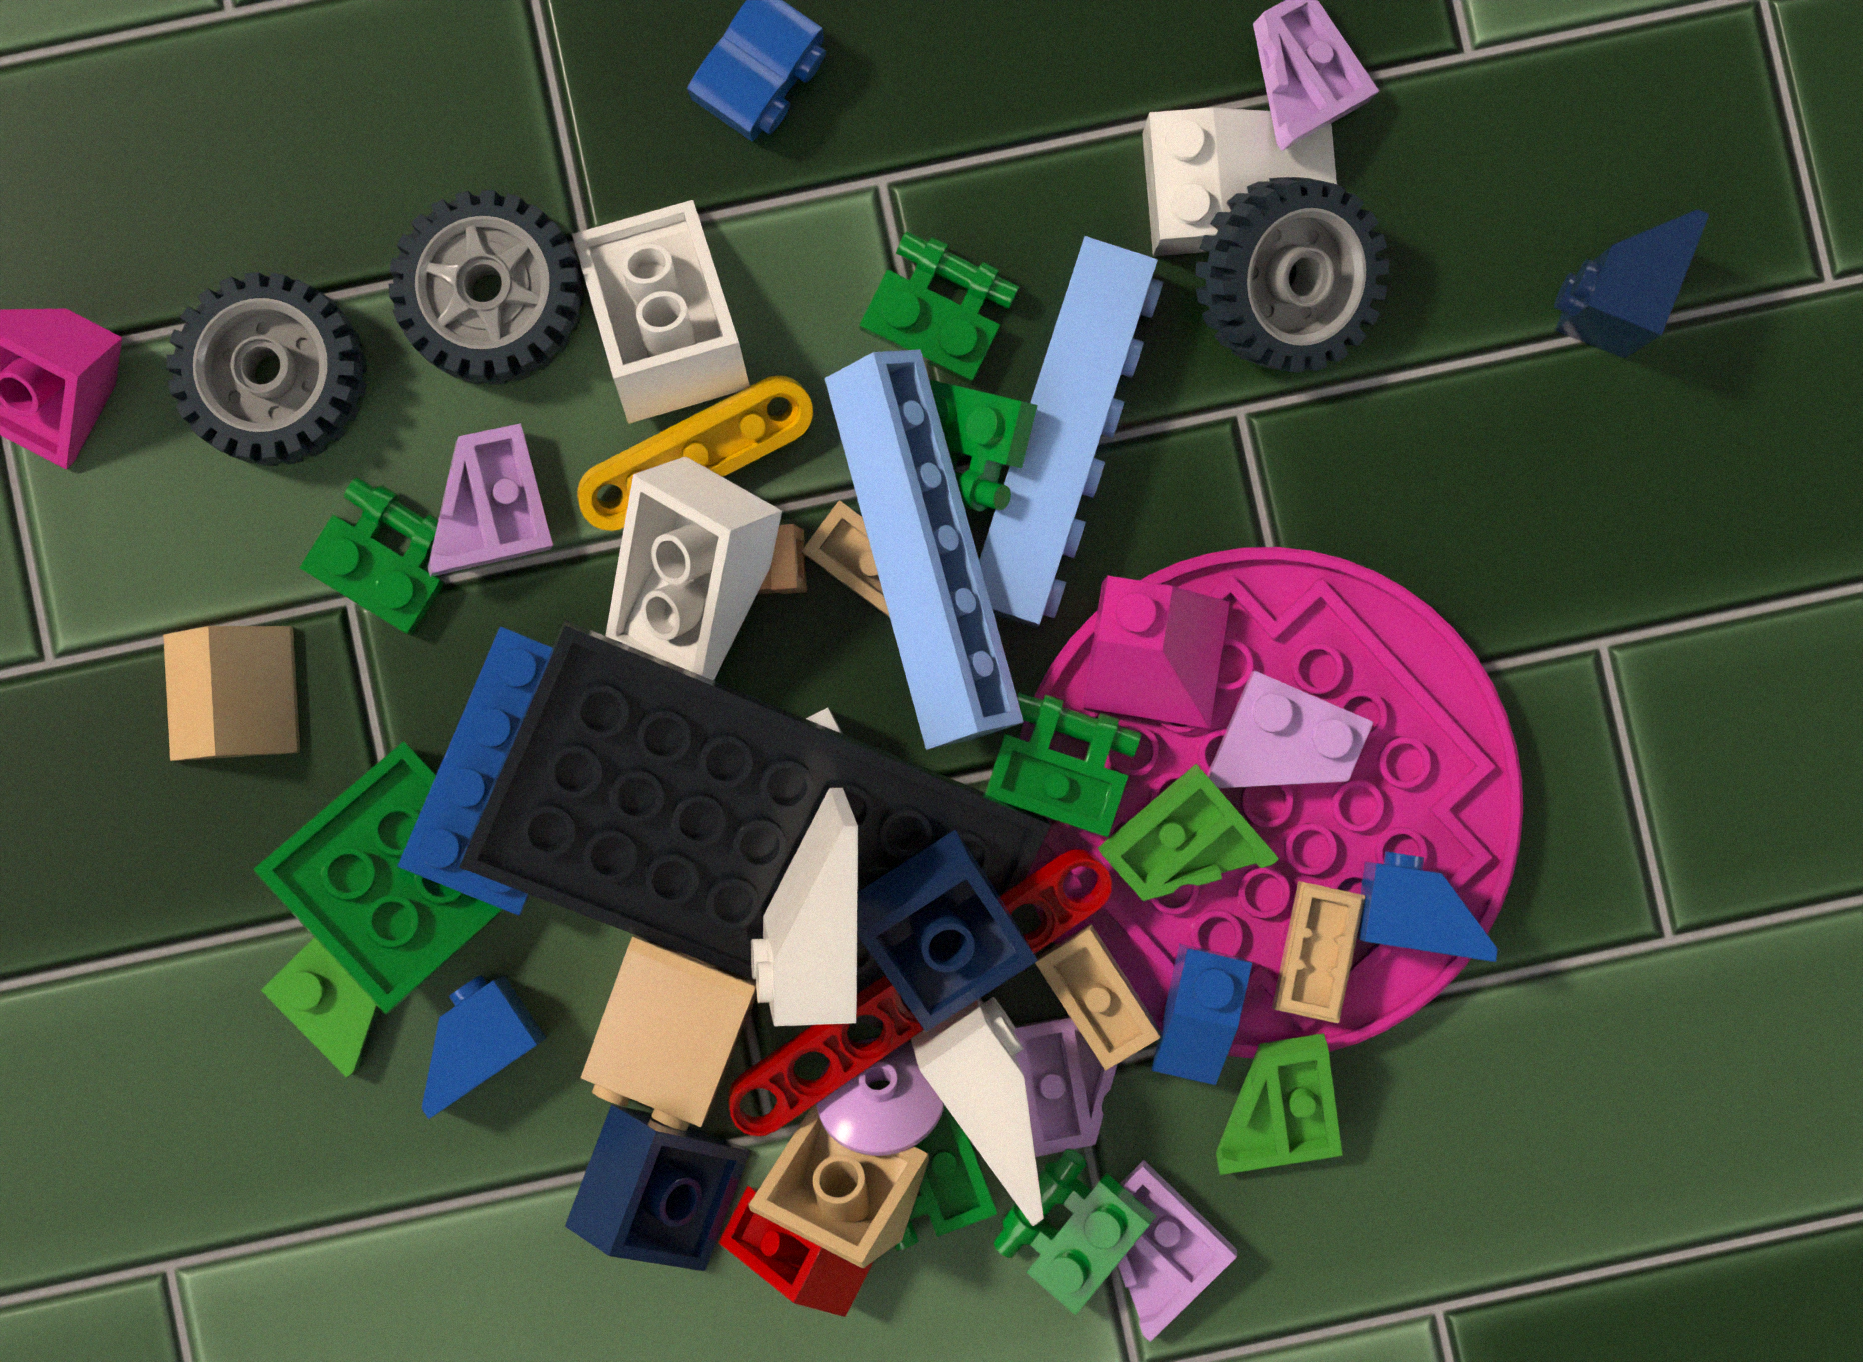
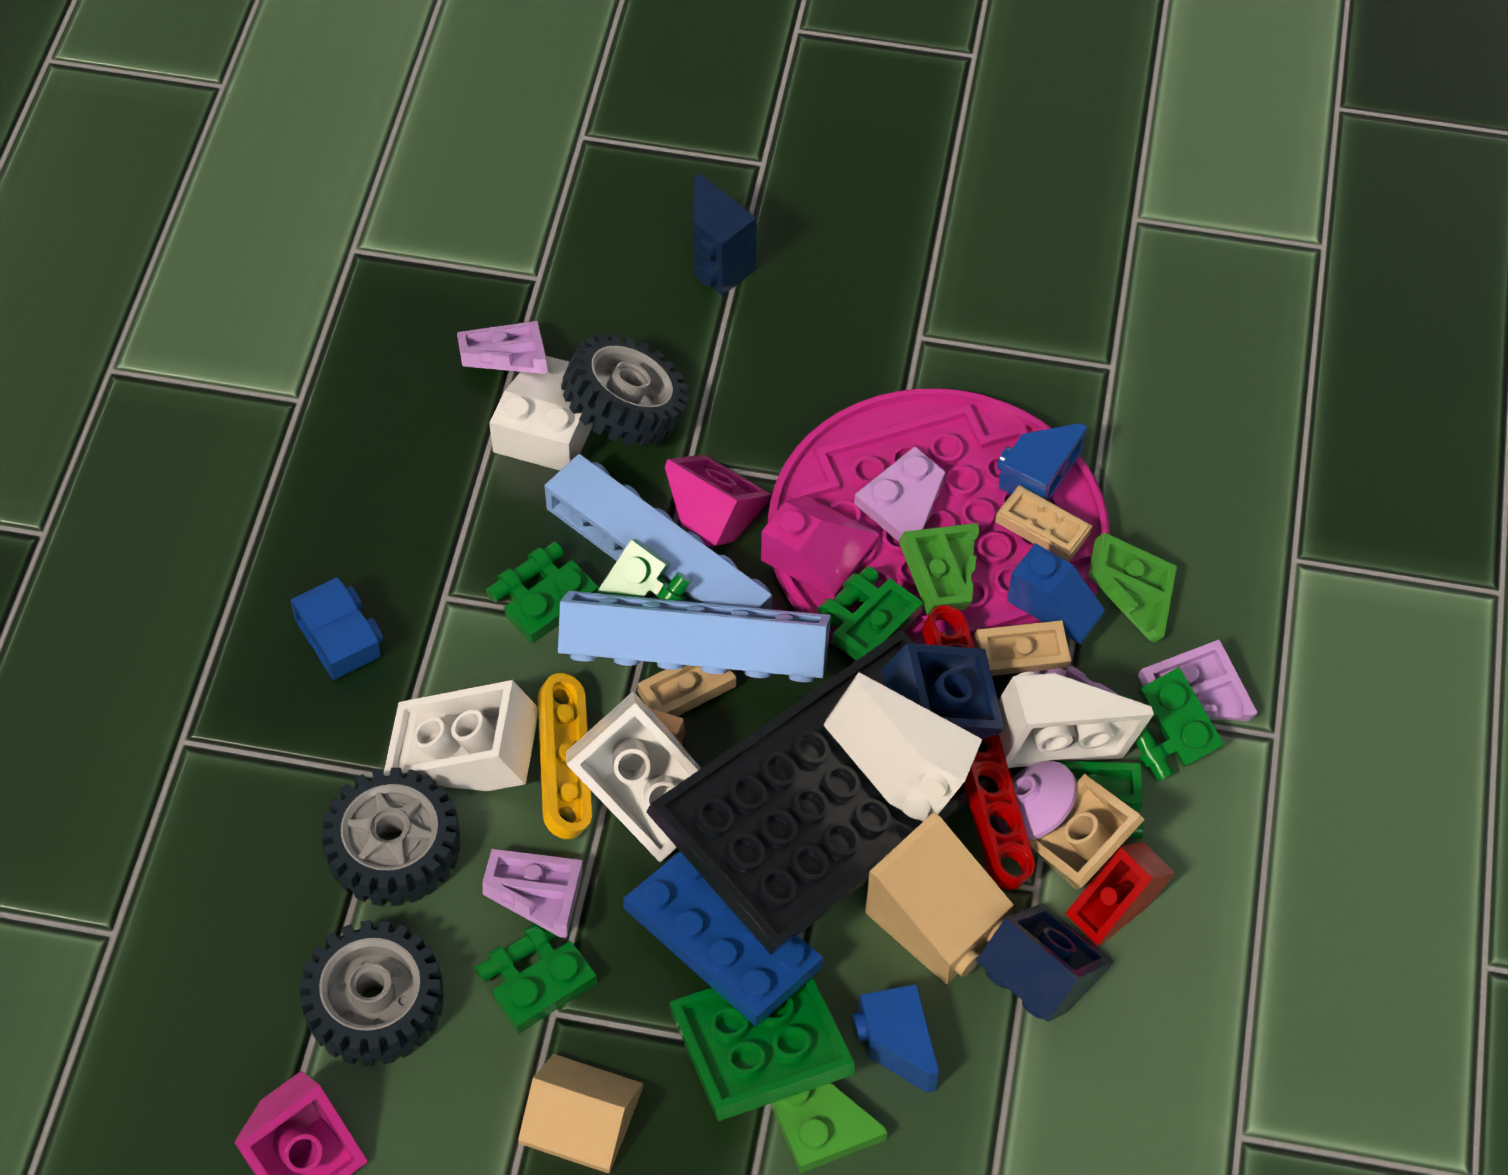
camera: 65 degrees left, 30 degrees down
none -> dark pink slope [665,454,772,547]

